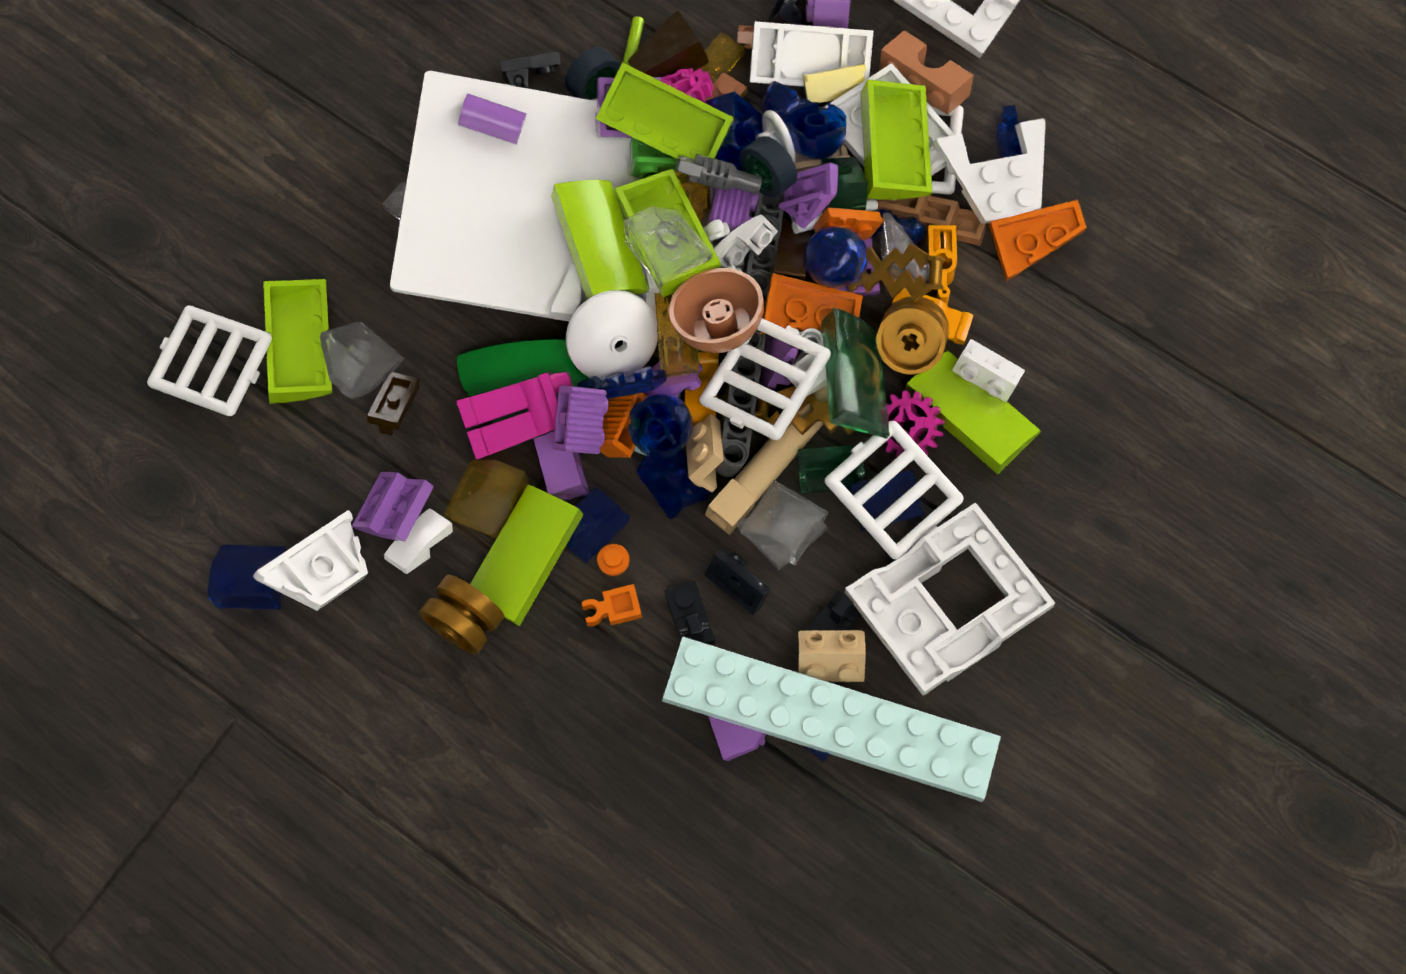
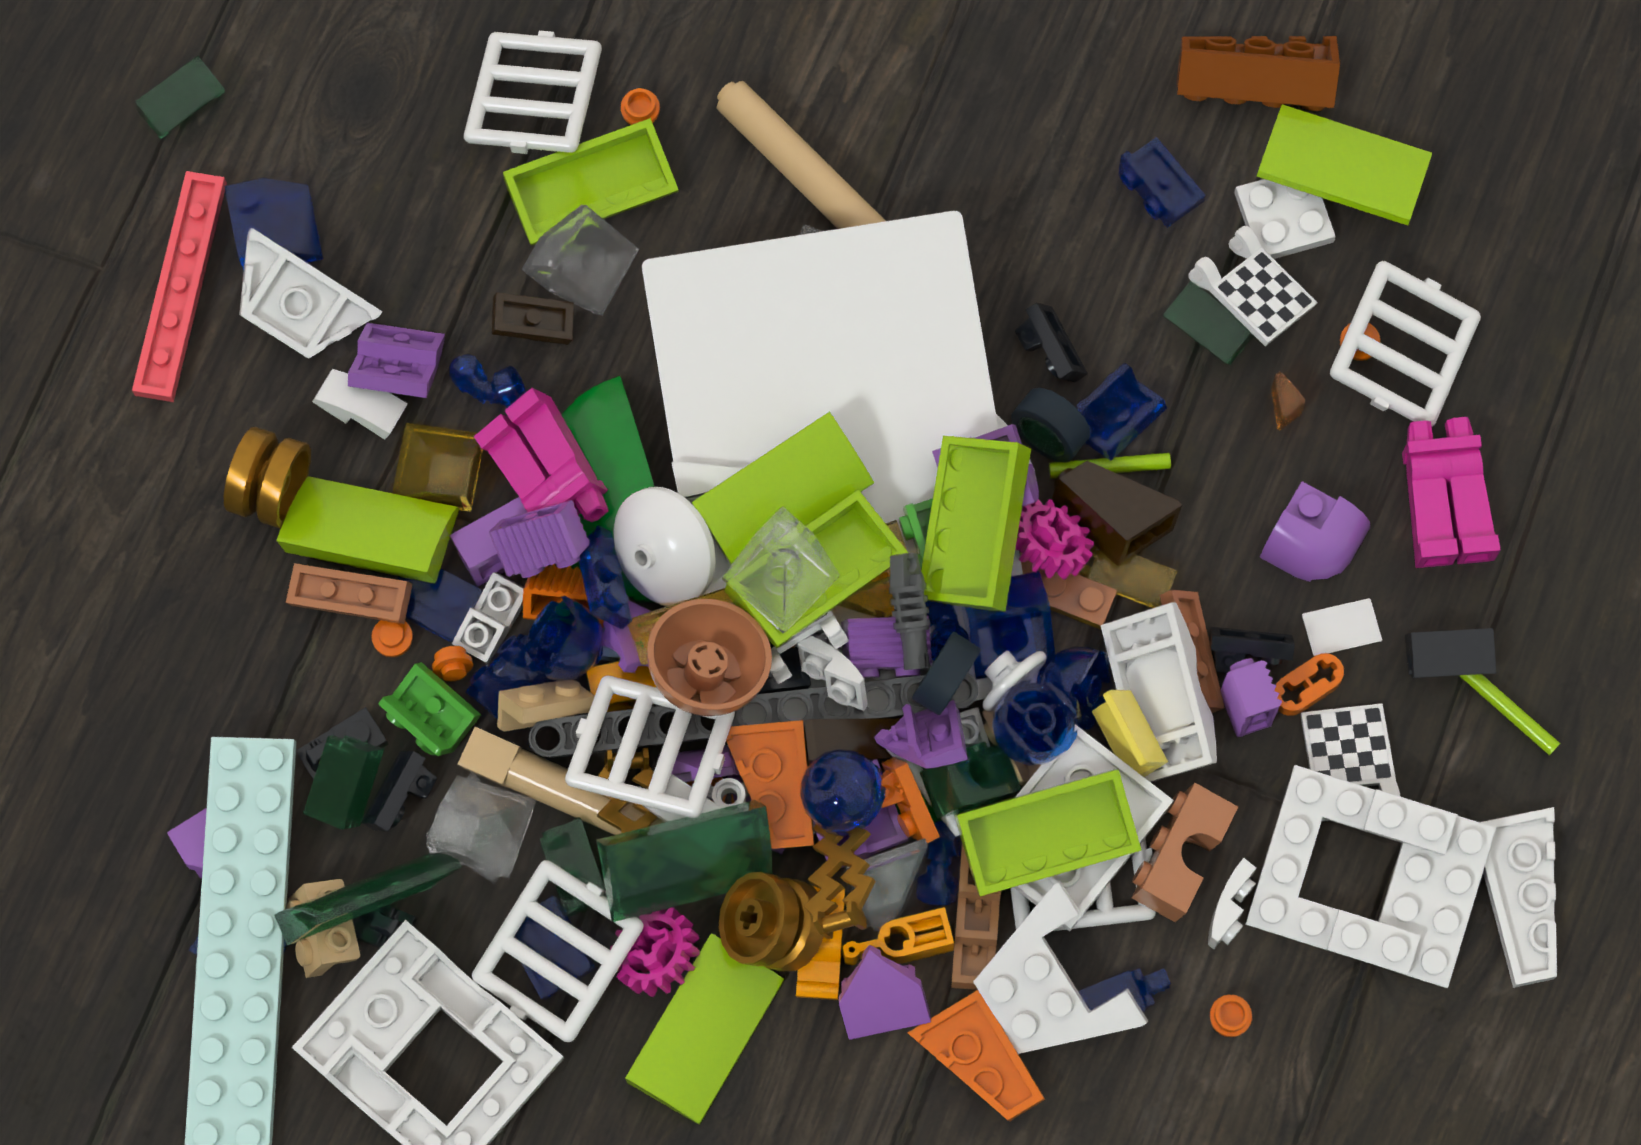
camera: 75 degrees right, 5 degrees up
medium lavender brick [458,94,527,144] -> none
orange plate [581,584,642,626] -> none
white bracket [952,339,1025,402] -> none
none -> coral plate [132,171,227,402]
none -> clear green hinge [135,56,225,139]
none -> clear green slope [274,853,461,946]
none -> nougat plate [286,563,413,624]
none -> clear green hinge [303,735,384,830]
none -> bright green bracket [378,662,481,756]
none -> orange plate [432,646,473,681]
none -> clear blue arm [449,354,526,408]
none -> white slope [452,572,524,663]
none -> orange plate [621,88,660,125]
none -> tan brick [717,81,886,229]
none -> medium lavender slope [839,945,931,1040]
none -> clear blue bracket [1076,363,1167,461]
none -> white slope [1208,858,1256,949]
none -> orange plate [1210,995,1252,1037]

